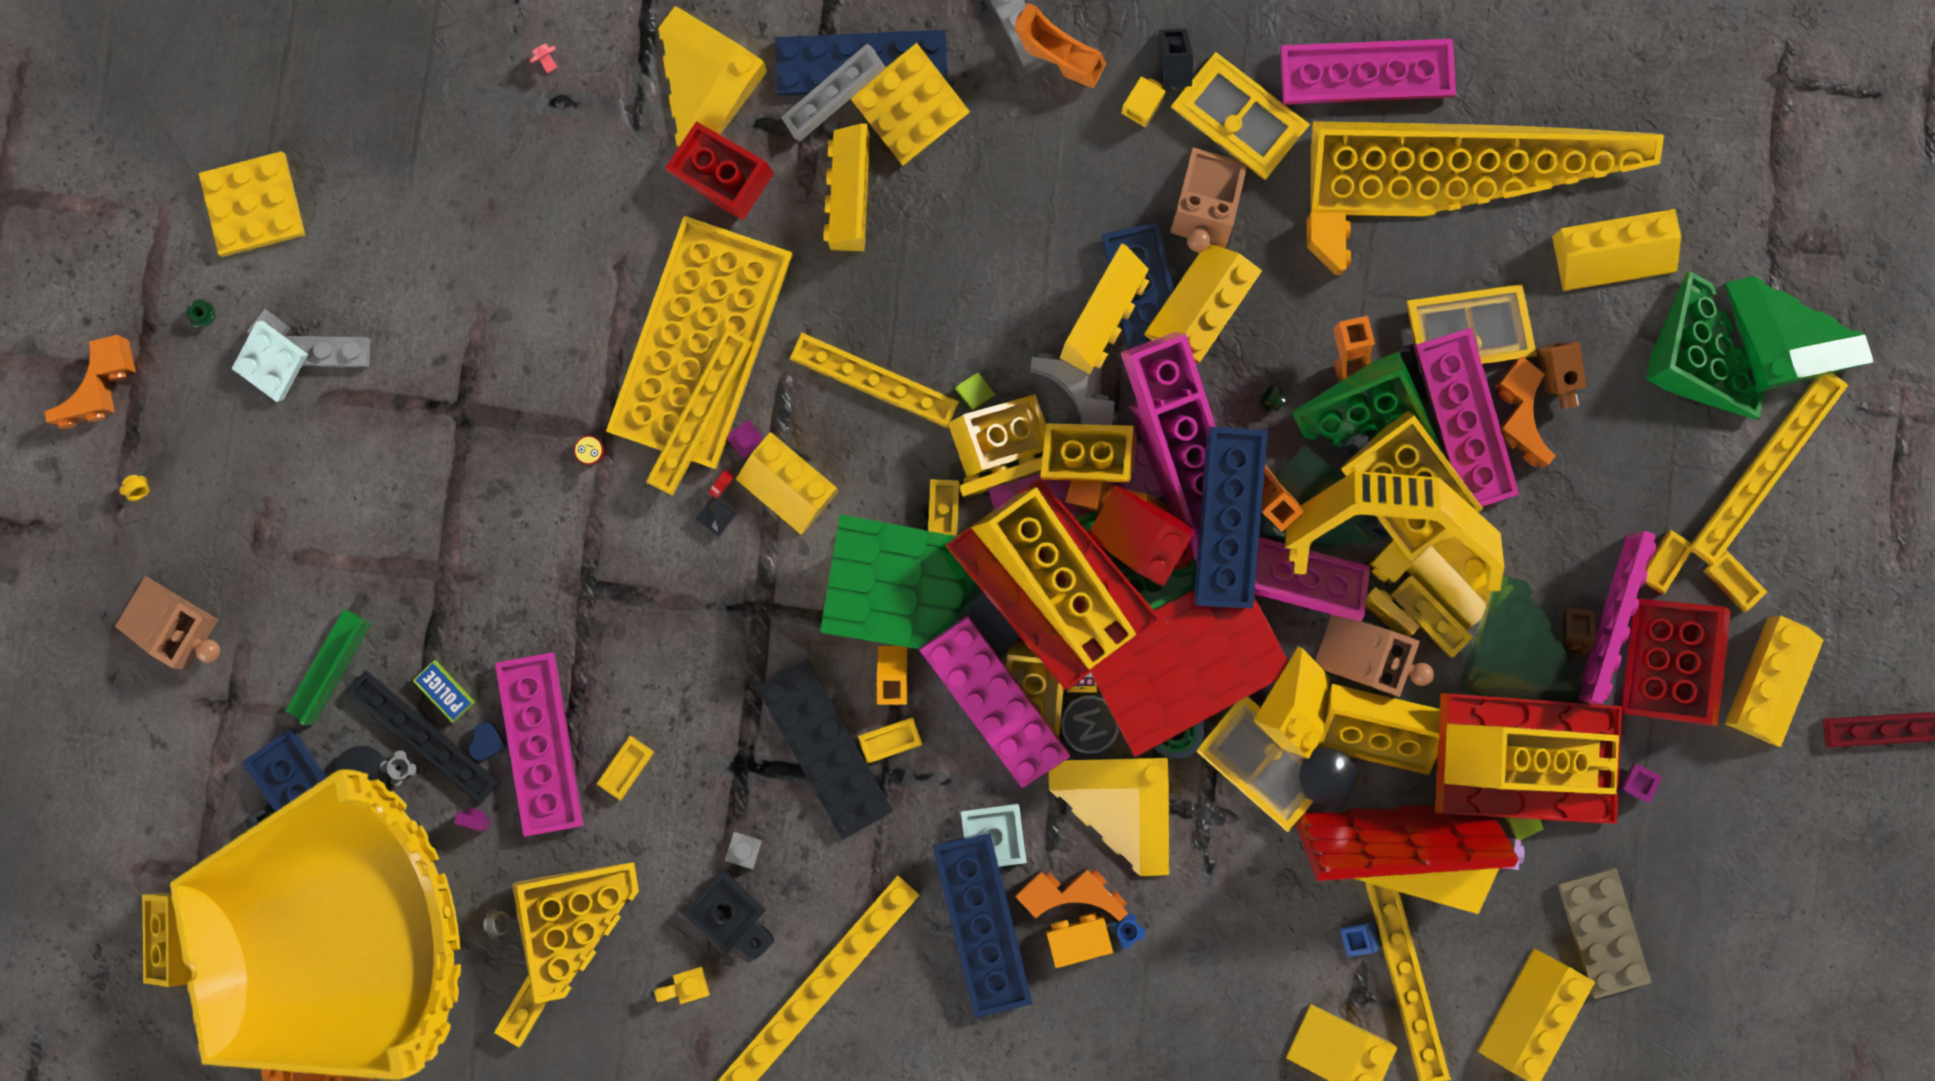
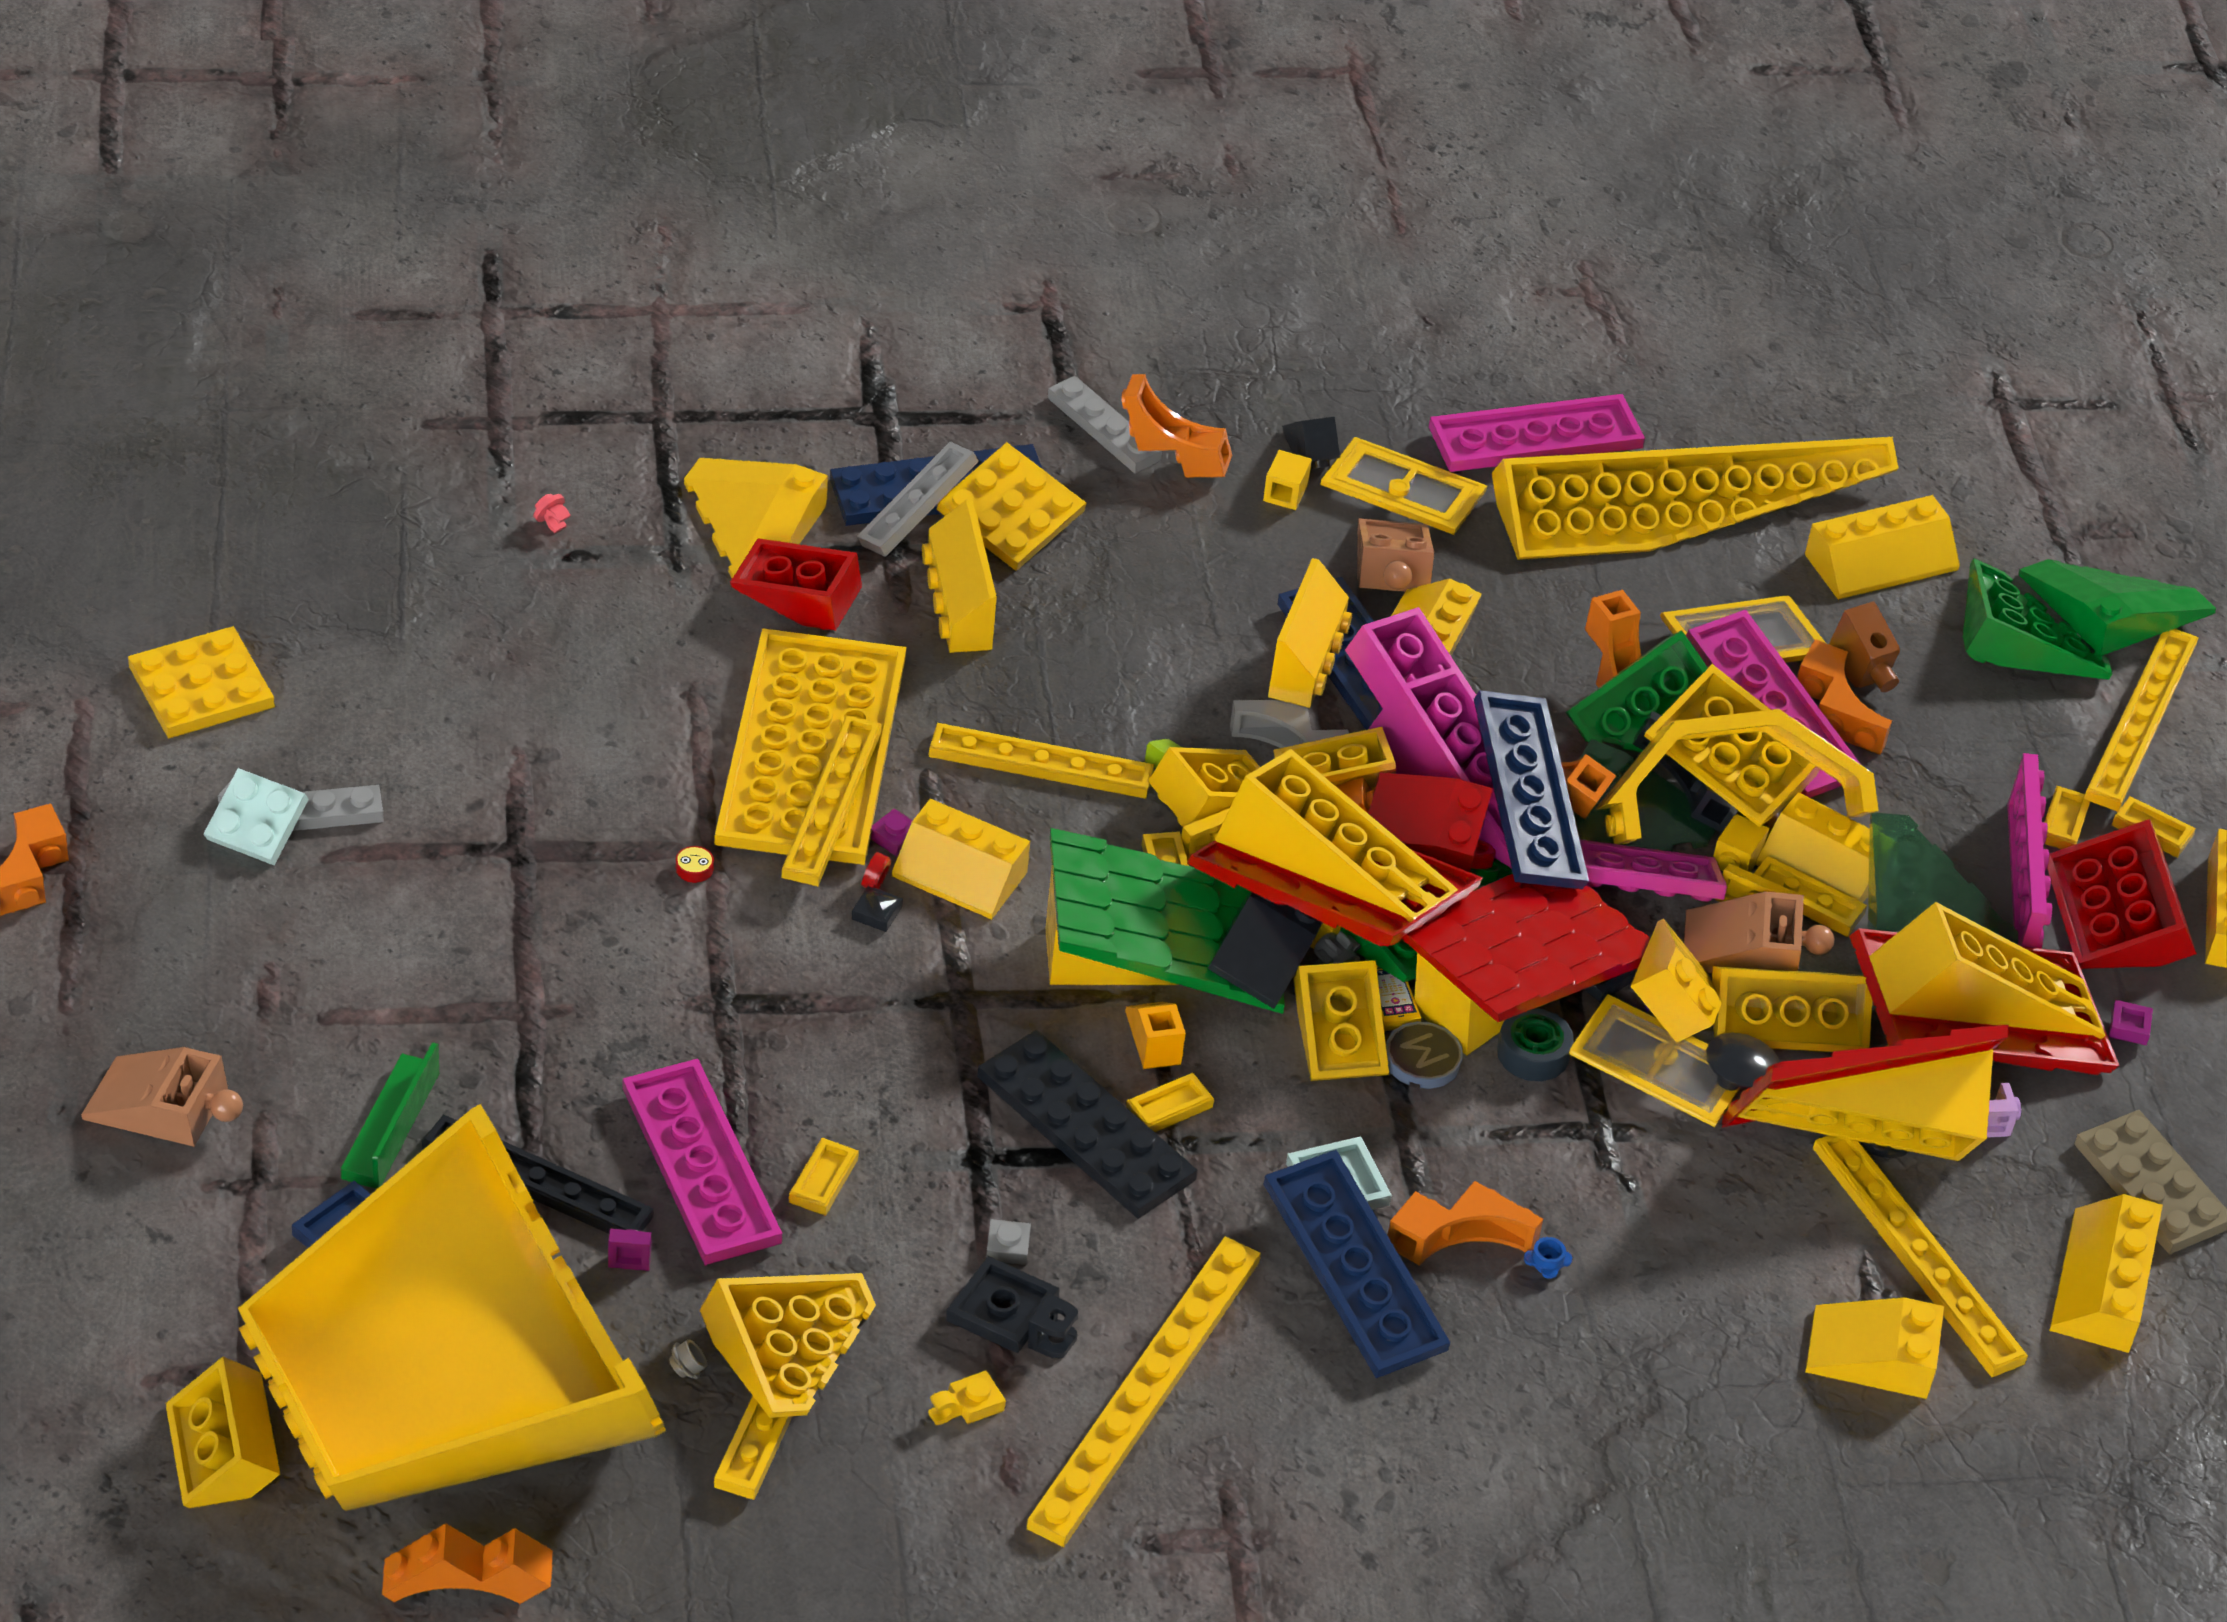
camera: 20 degrees left, 40 degrees down
yellow plate [120,475,150,501] -> none
dark green plate [186,299,216,328] -> none
tile [413,660,476,723] -> none
dark blue tile [469,722,507,760] -> none
dark pink plate [920,615,1070,788] -> none
light orange brick [1046,912,1113,968] -> none
yellow slope [1048,757,1169,876] -> none
light orange slope [1306,212,1351,275] -> none
blue slope [1340,920,1381,957] -> none
lime slope [1505,817,1544,840] -> none
reddish brown bracket [1559,607,1596,656] -> none

